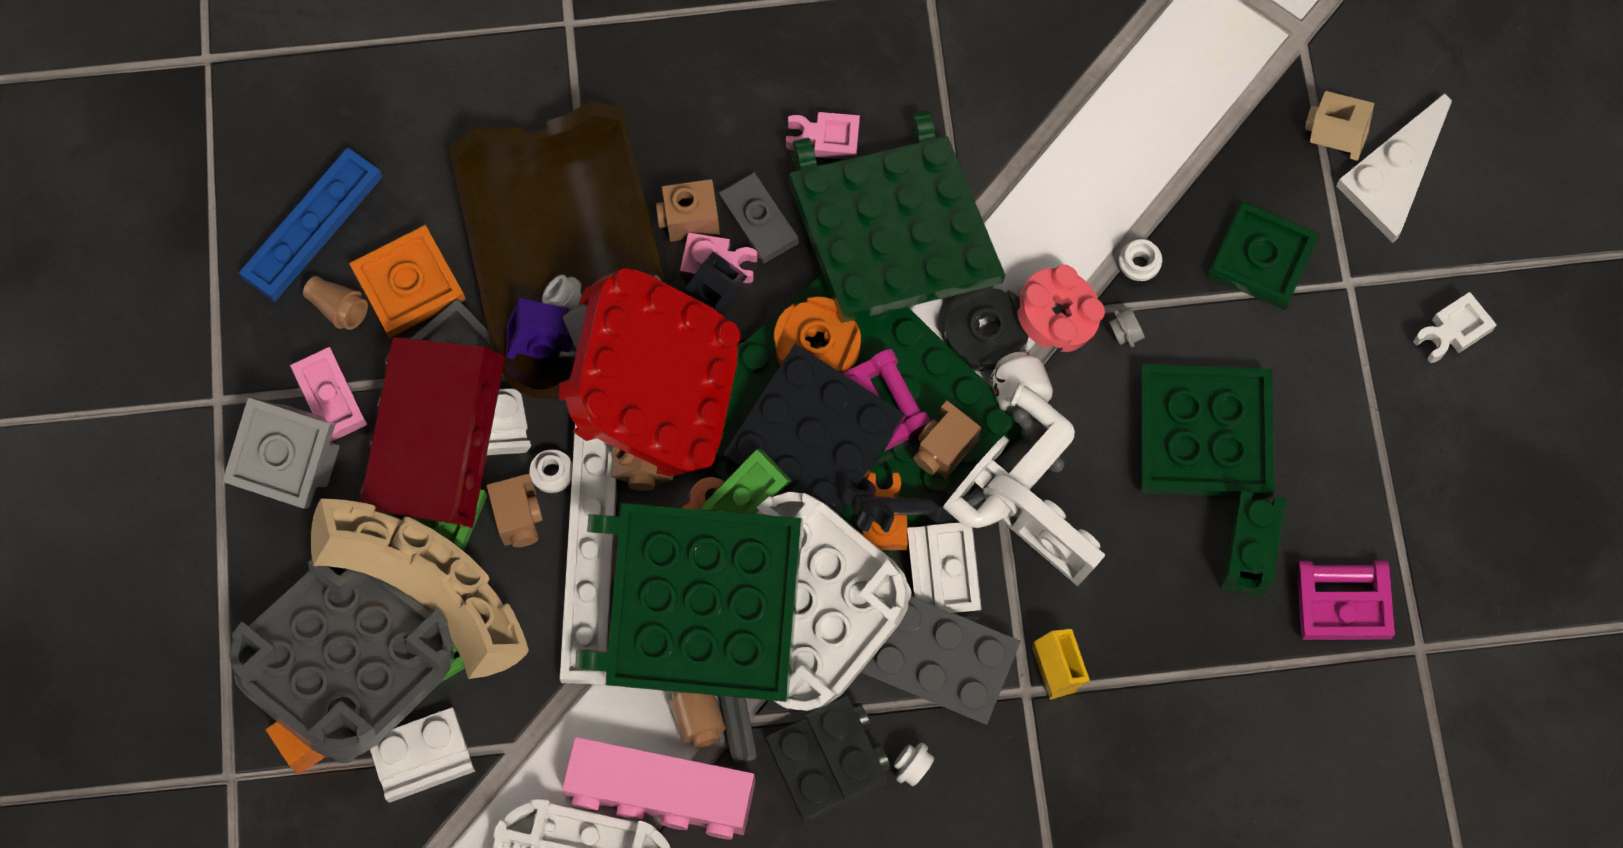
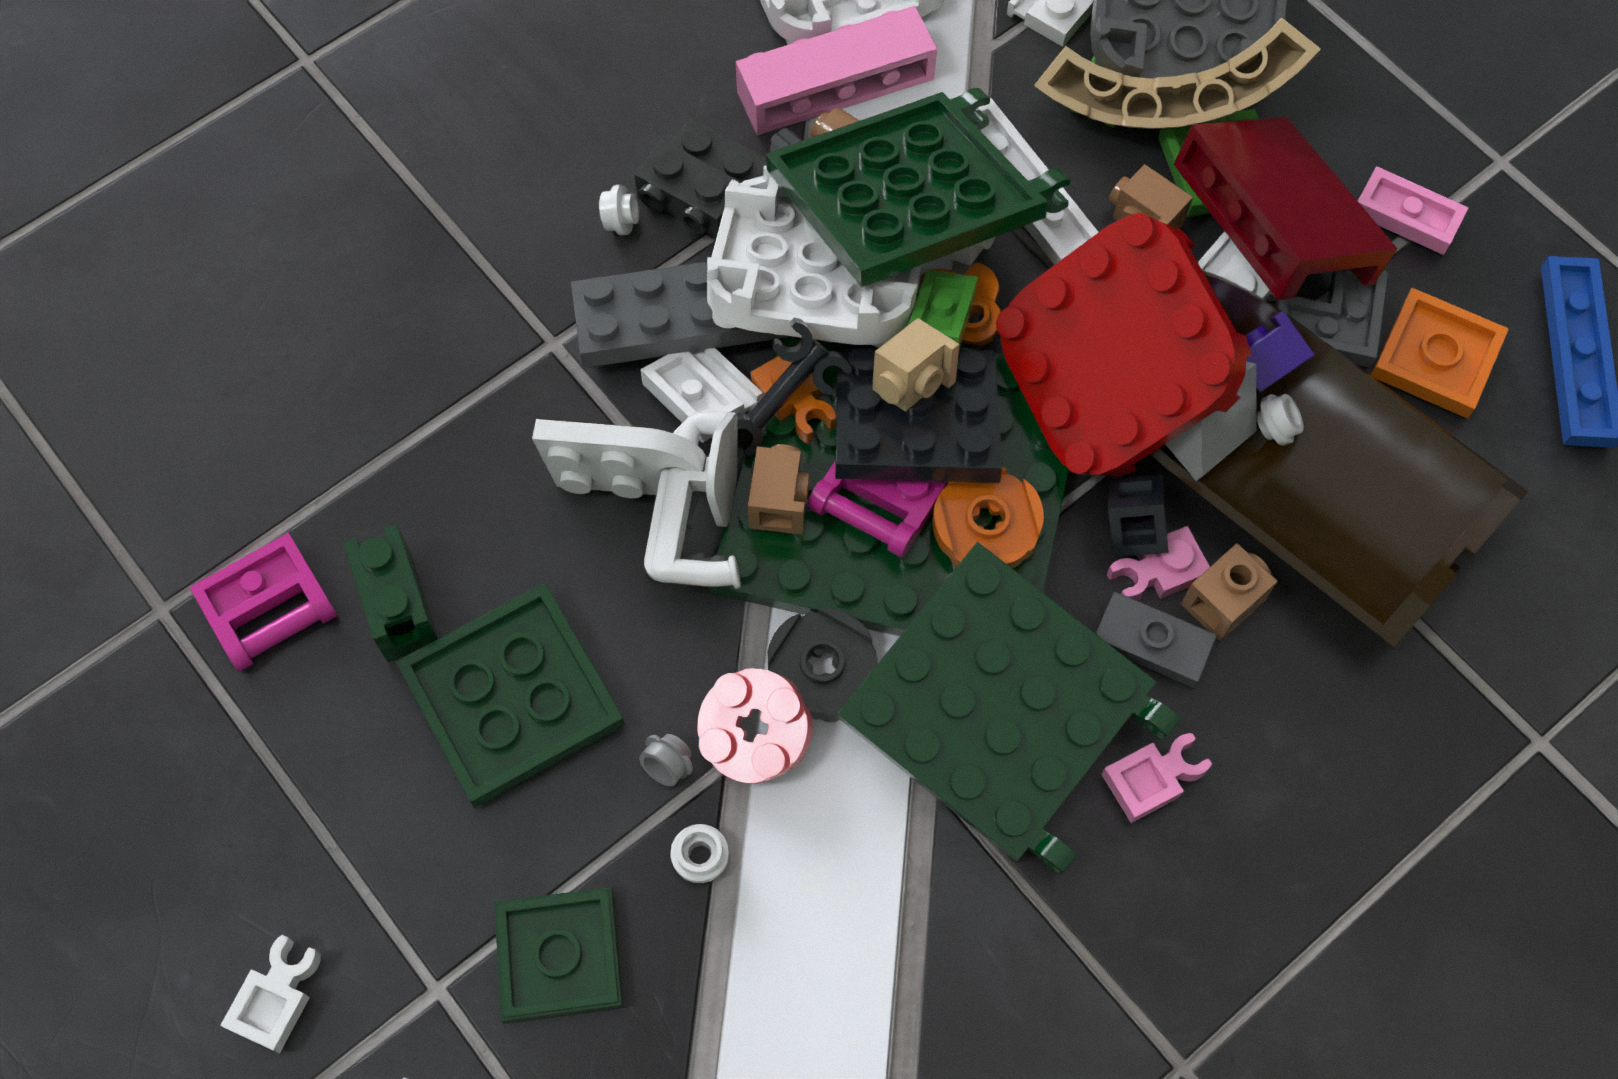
camera: 145 degrees right, 5 degrees down
light grey panel [222,397,339,509] -> none
medium nougat cone [303,276,368,330] -> none
white head [990,352,1053,418] -> none
yellow piece [1032,629,1090,700] -> none
none -> tan brick [872,318,960,411]

